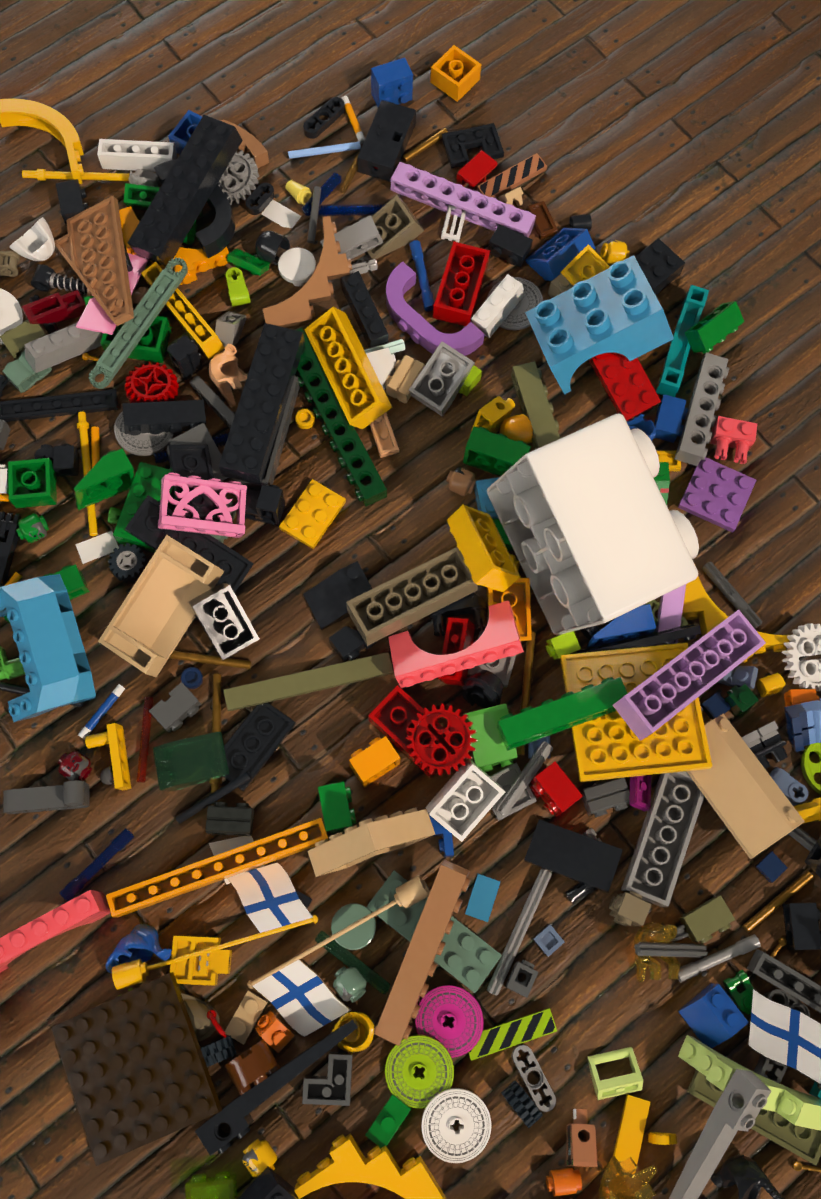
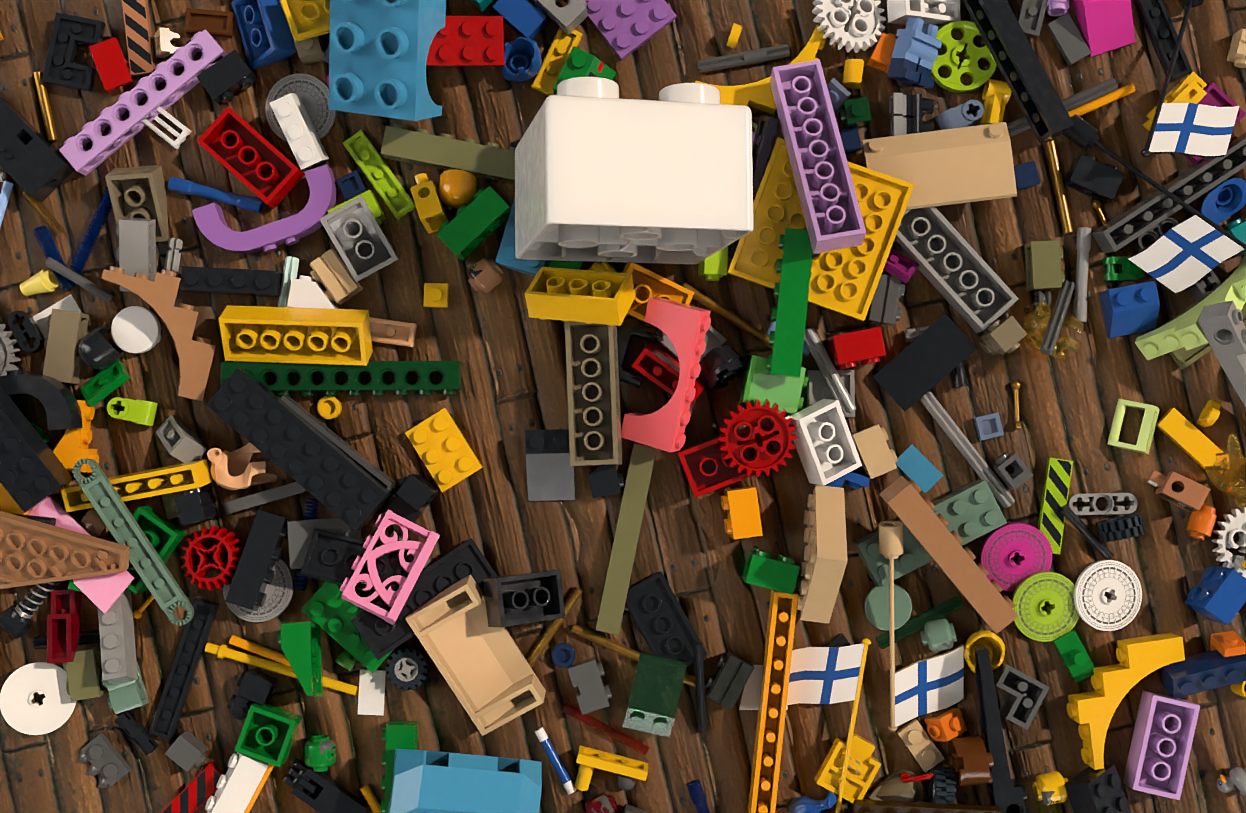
camera: 65 degrees left, 15 degrees up
none -> dark tan brick [41,309,89,384]
none -> dark blue tile [335,170,367,201]
none -> lime tile [343,130,416,220]
none -> yellow plate [424,283,449,308]
none -> yellow tile [726,23,742,48]
none -> tan brick [851,424,898,479]
none -> pearl gold hinge [1011,381,1021,430]
none -> black bar [1060,505,1114,560]

